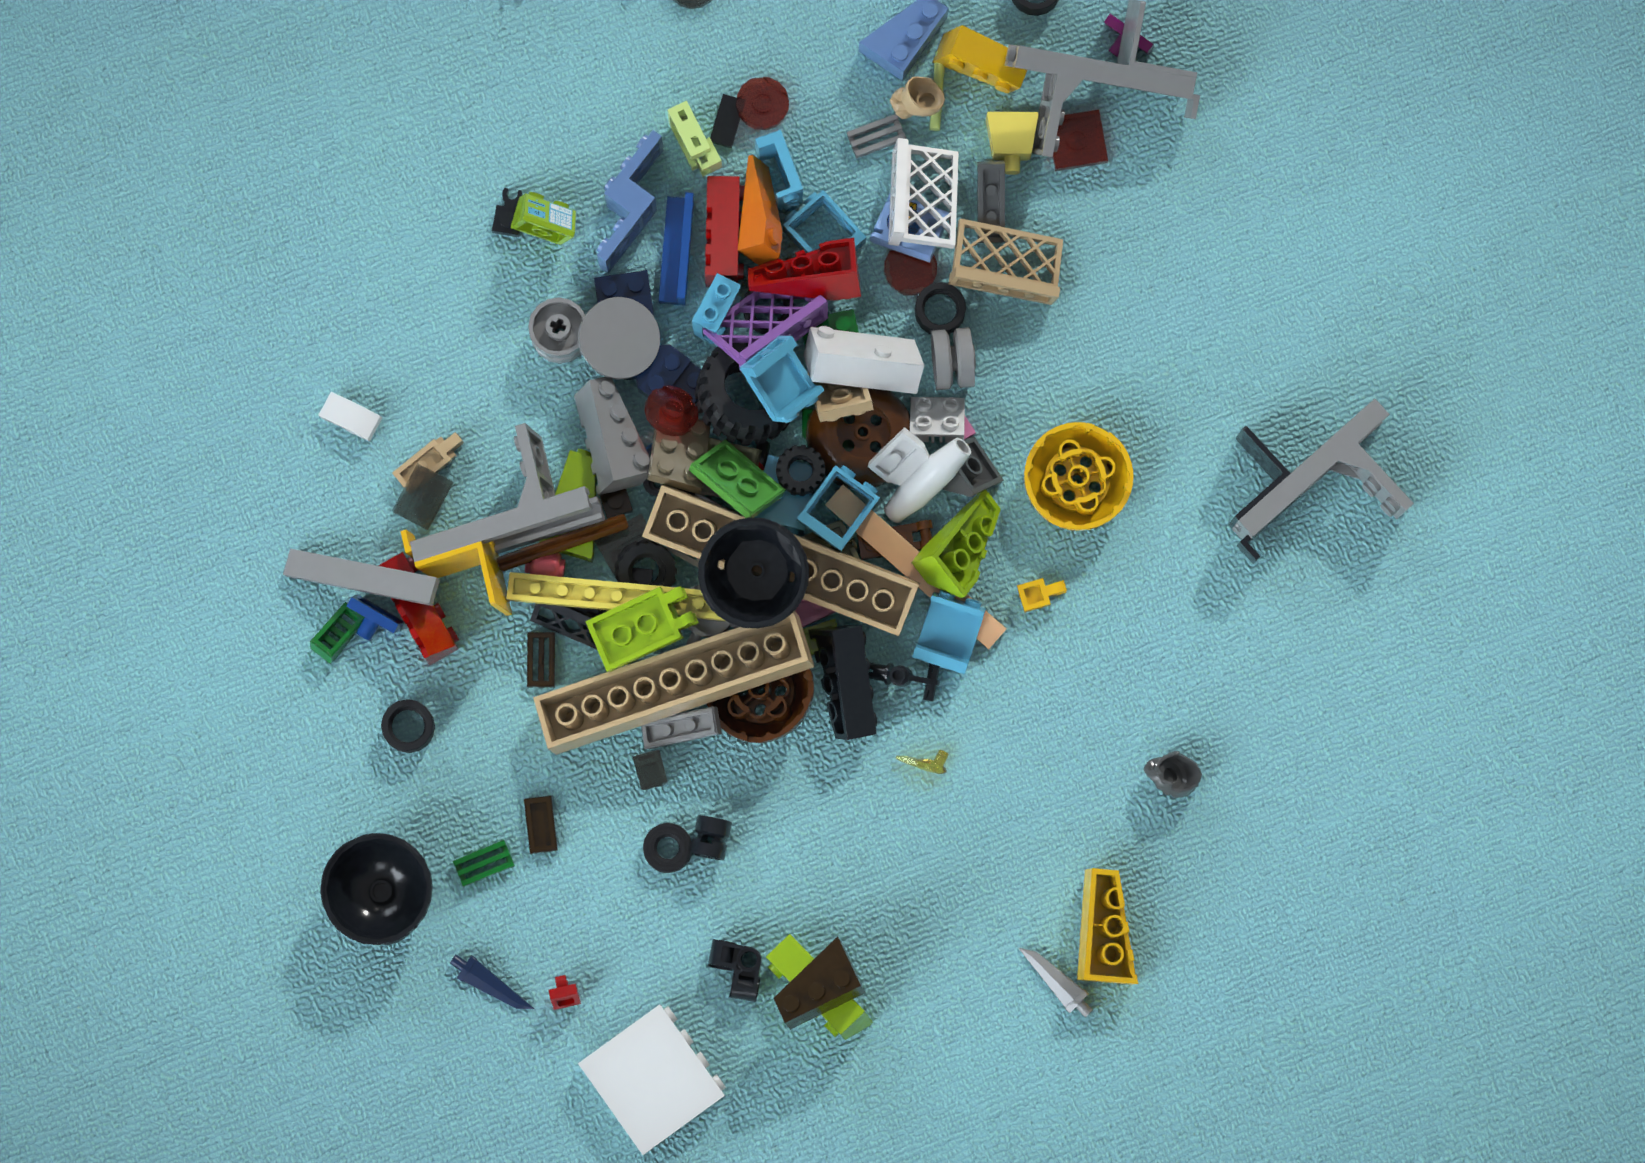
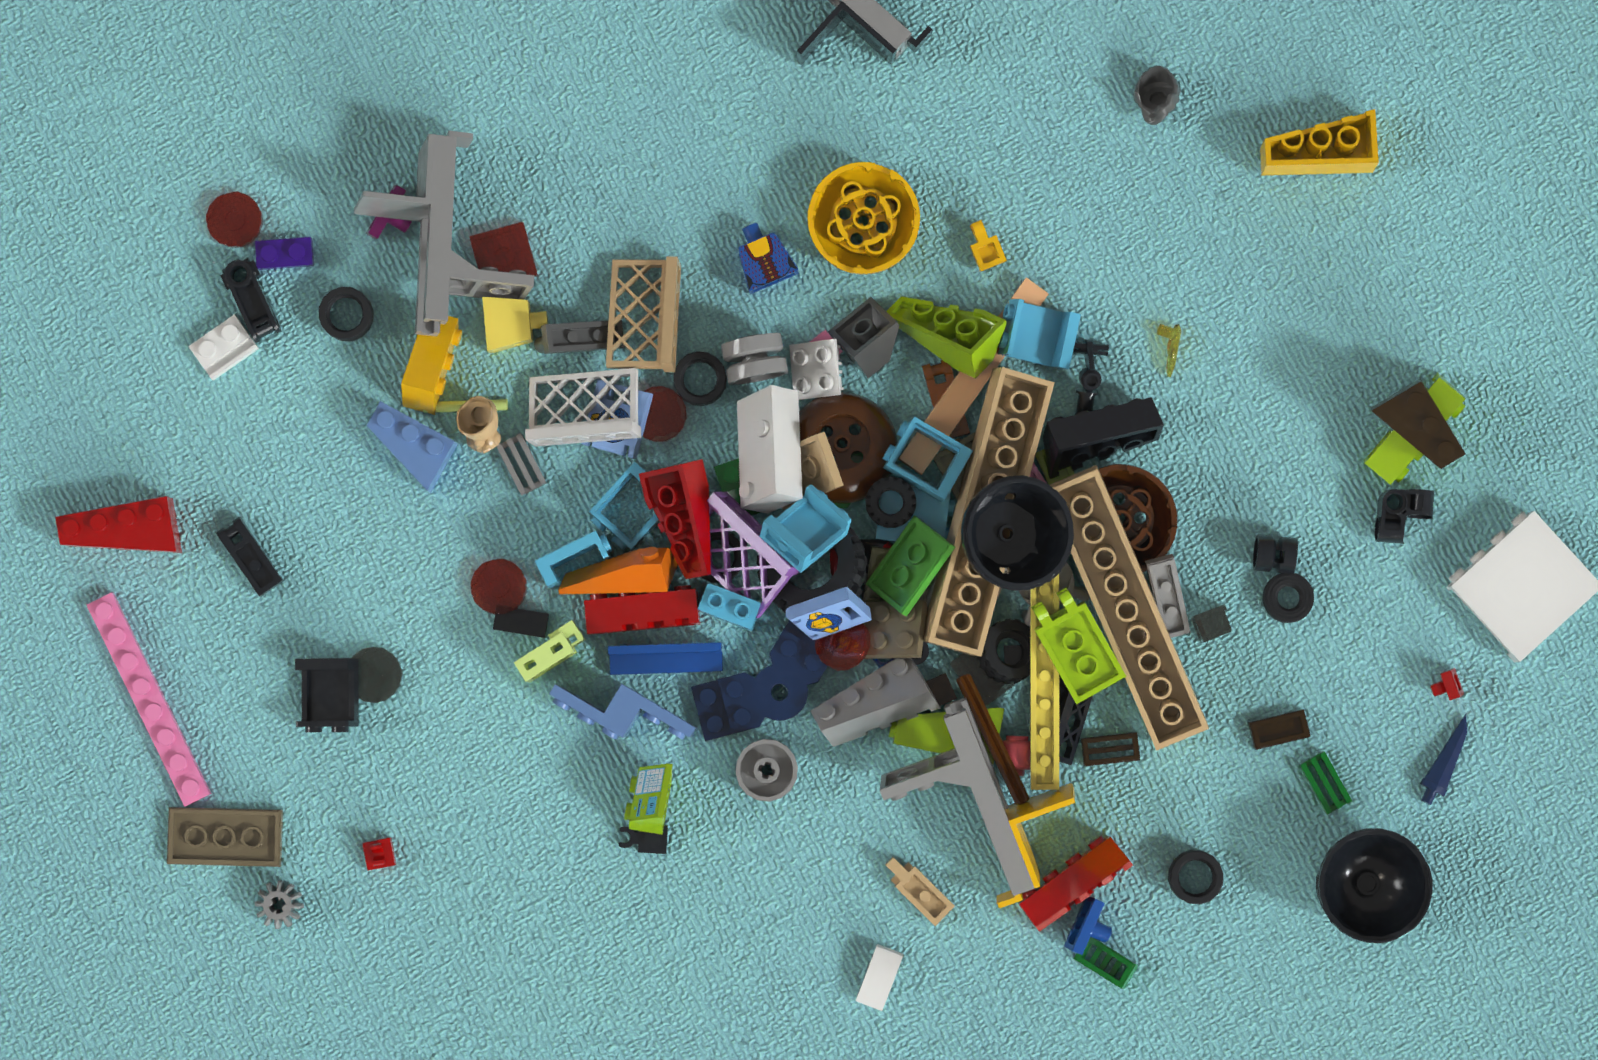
camera: 90 degrees left, 5 degrees up
light grey tile [283,549,440,606] -> none
clear smoke plate [392,463,454,530] -> none
light grey tile [578,297,660,379] -> none
white plate [868,427,971,523] -> none
light grey bar [1019,948,1093,1017] -> none
none -> torso [738,223,799,295]
none -> light blue container [786,587,872,640]

